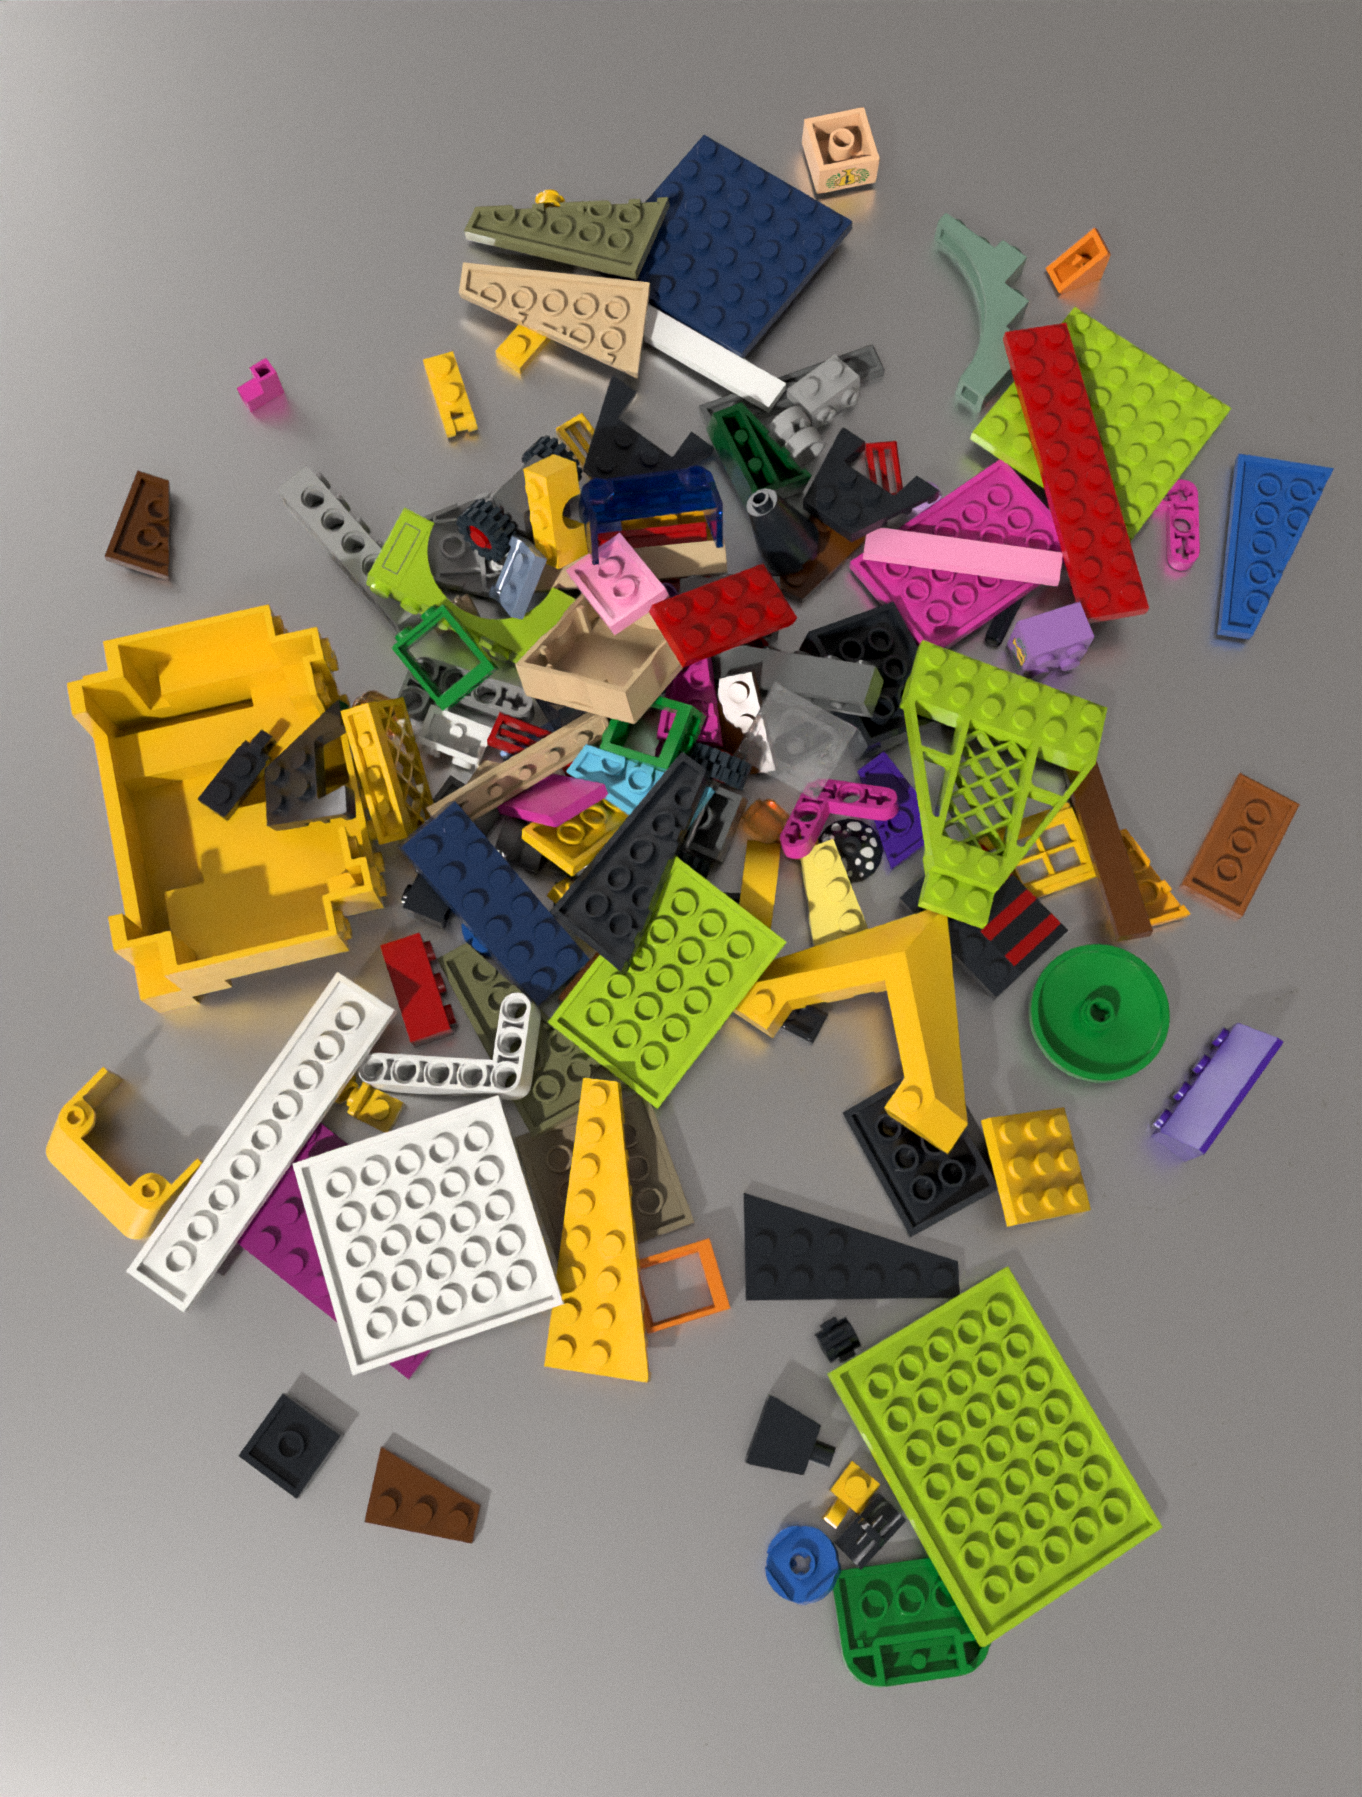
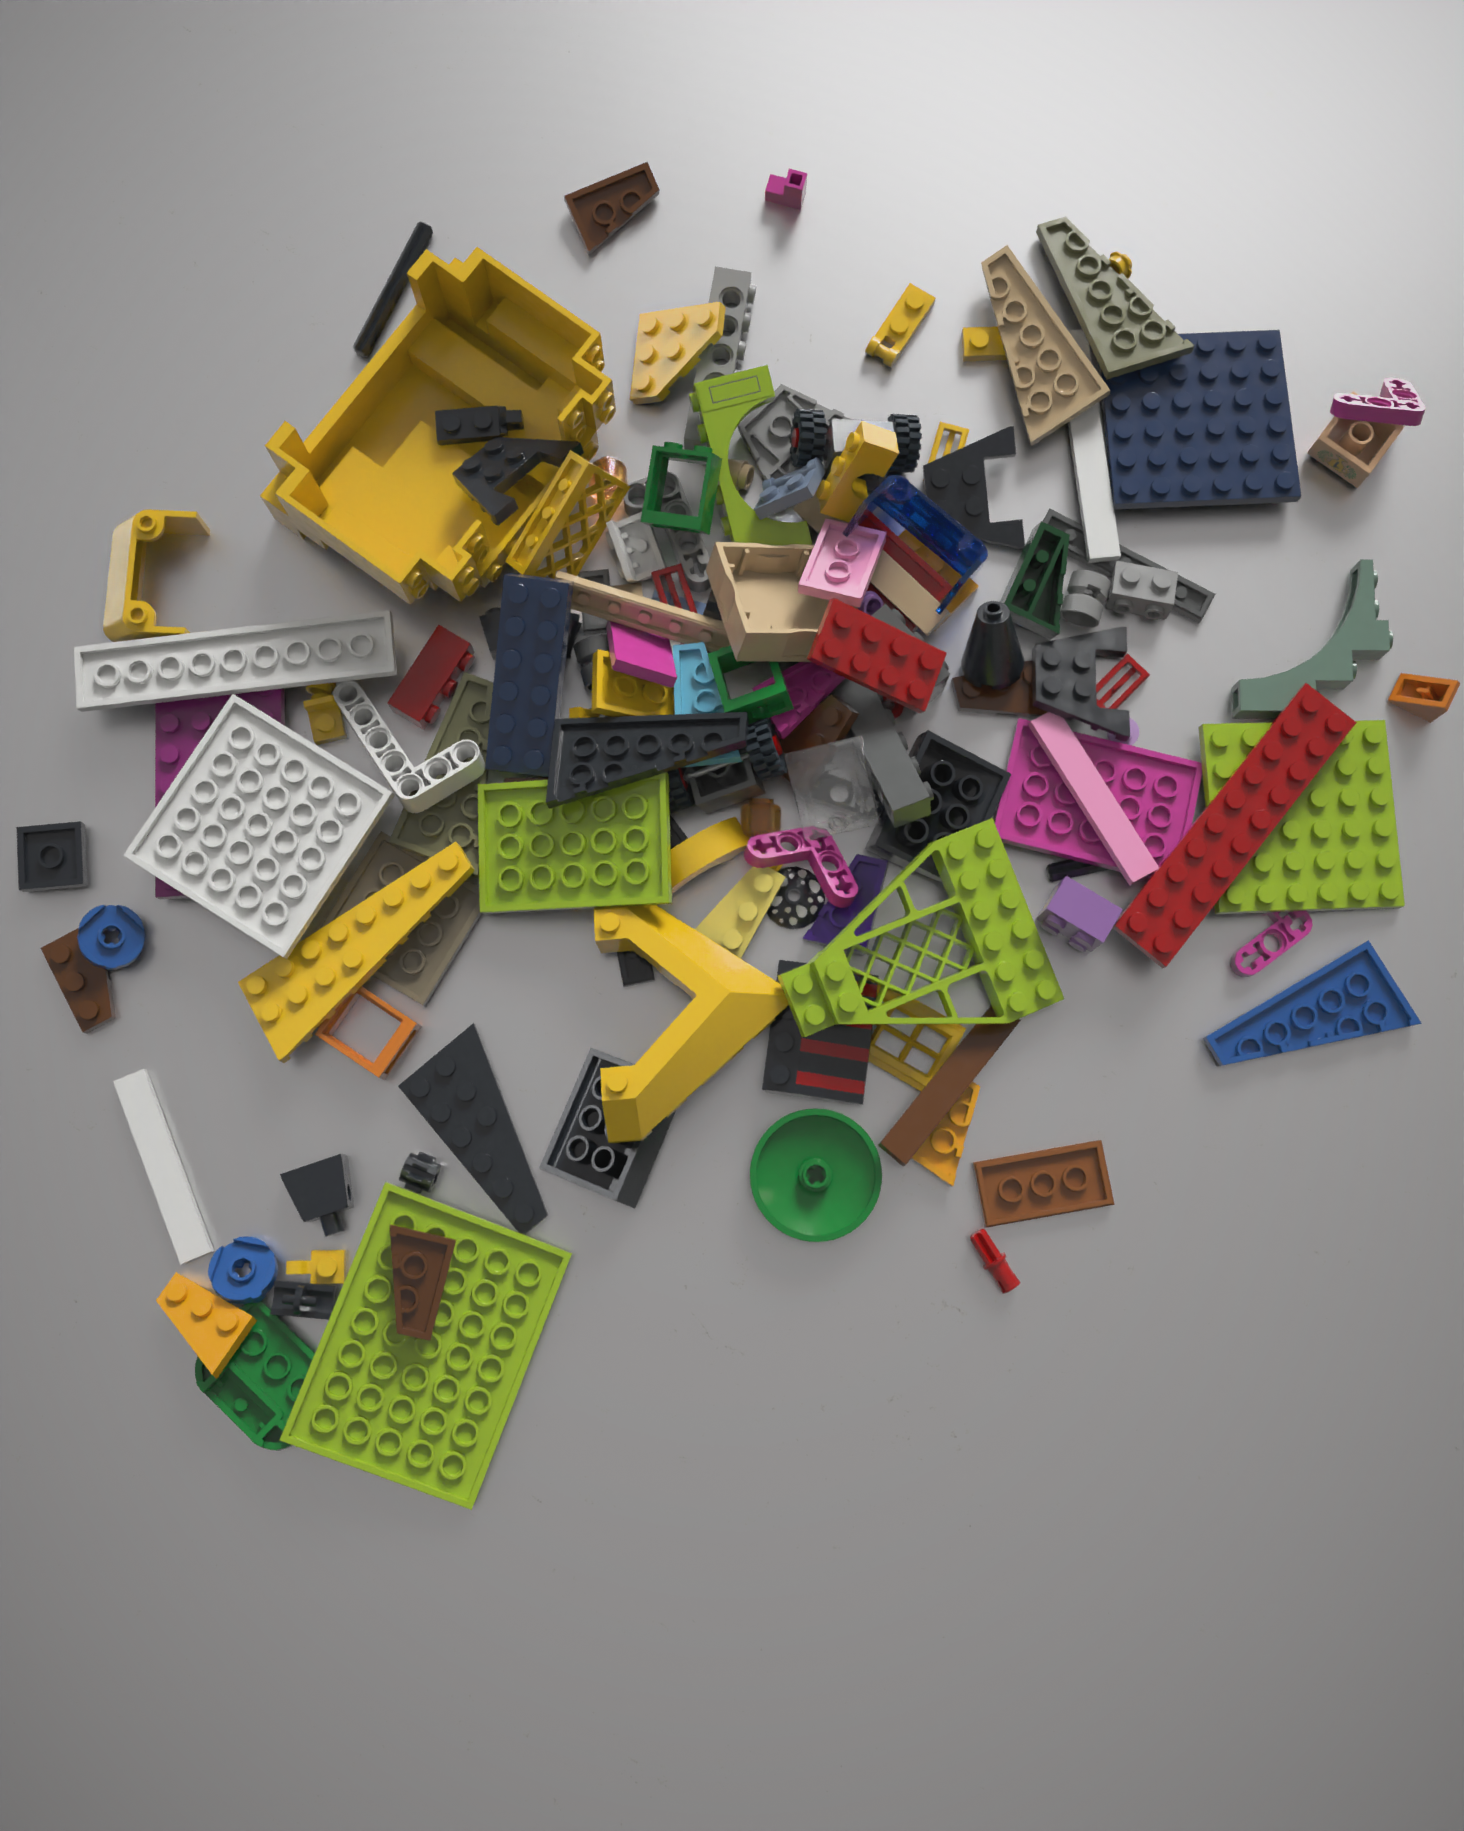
camera: 50 degrees right, 5 degrees up
yellow plate [981,1107,1091,1227] -> none
slope [1151,1023,1284,1162] -> none
none -> blue plate [77,905,145,971]
none -> white tile [113,1069,214,1265]
none -> light orange wing [156,1272,257,1379]
none -> black axle [353,221,433,357]
none -> reddish brown wing [390,1224,456,1341]
none -> yellow plate [630,302,726,405]
none -> red axle [970,1229,1021,1294]
none -> dark pink beam [1330,378,1425,426]

